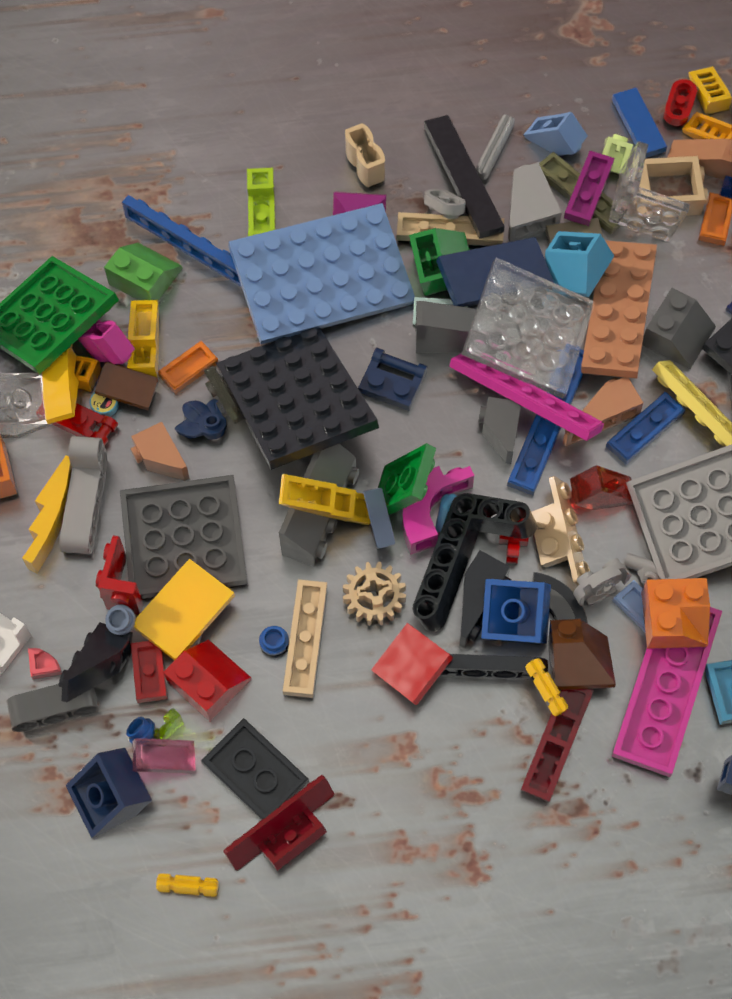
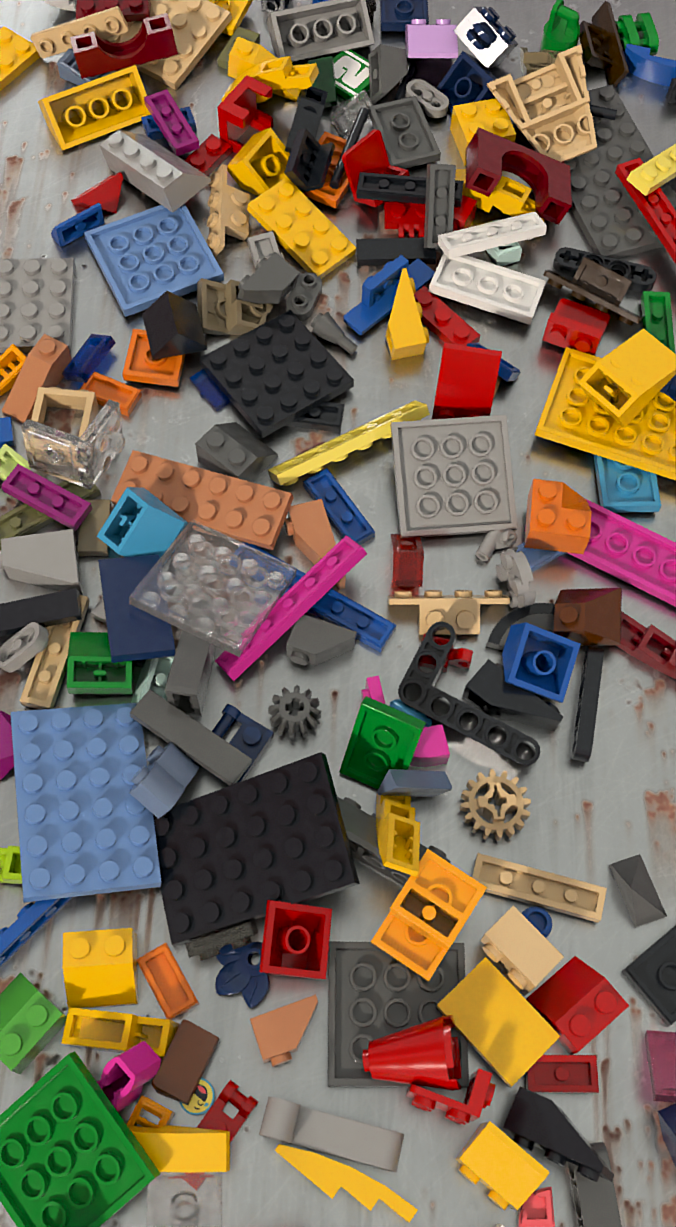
camera: 85 degrees left, 0 degrees up
sand blue plate [105,605,136,635] -> none
blue plate [126,716,155,746] -> none
clear neon green tile [154,708,184,744] -> none
tile [371,623,453,706] -> none
yellow axle [525,658,568,716] -> none
none -> yellow slope [62,928,138,1008]
none -> sand blue brick [129,742,199,819]
none -> dark grey tile [130,689,252,786]
none -> red slope [259,900,332,979]
none -> dark grey gear [268,685,321,740]
none -> red cone [362,1015,462,1091]
none -> light orange bracket [371,849,487,982]
none -> yellow slope [455,1121,550,1211]
none -> tan slope [480,905,564,996]
none -> dark grey slope [609,854,667,928]

